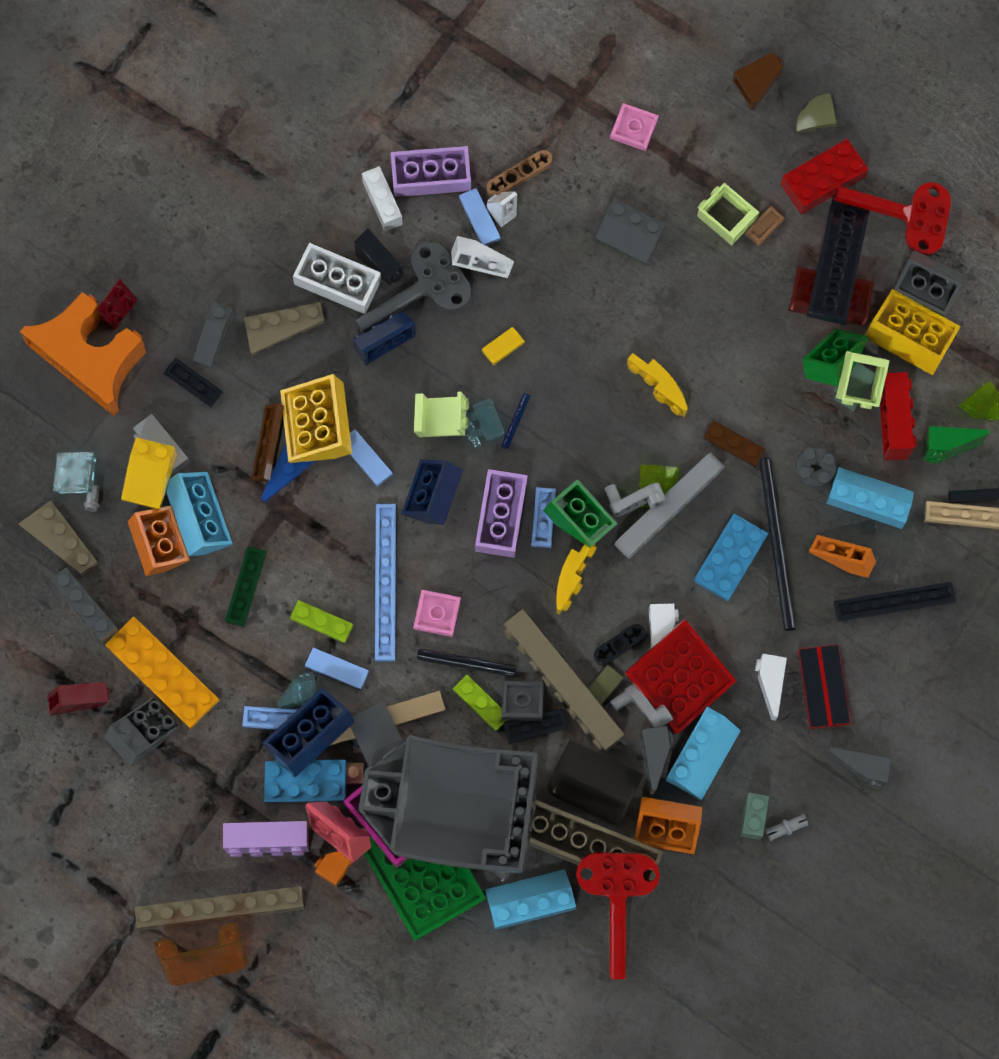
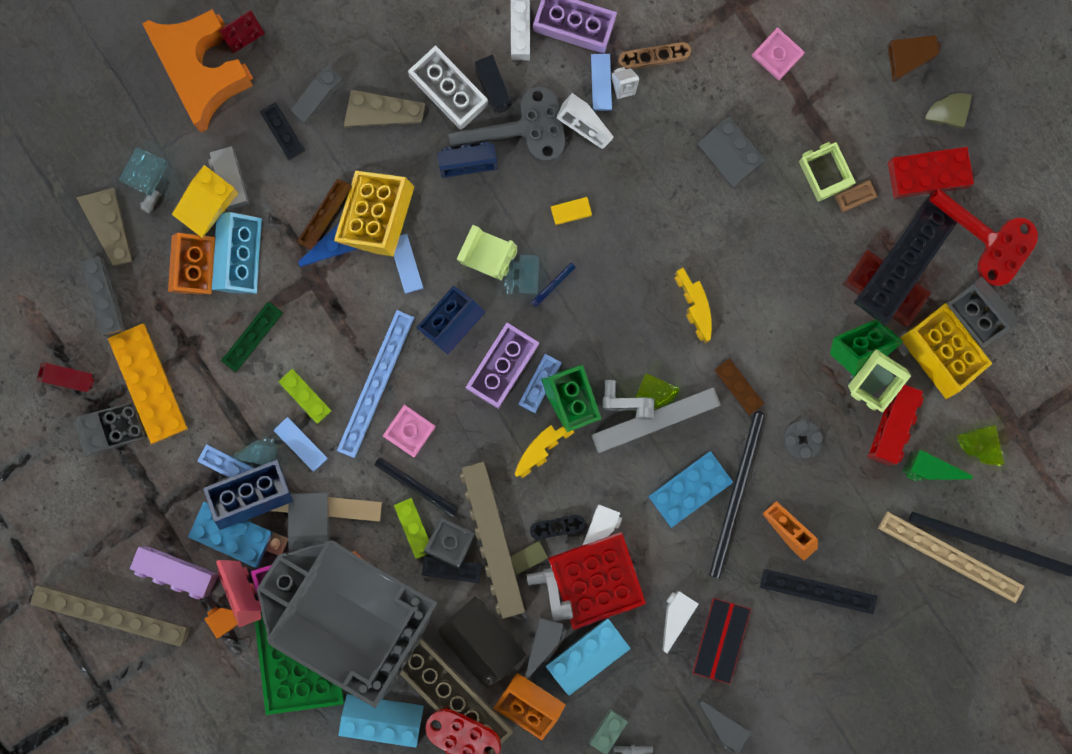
camera: 20 degrees right, 10 degrees up
clear orange windscreen [154,922,248,986] -> none
medium azure slope [826,467,914,529] -> none

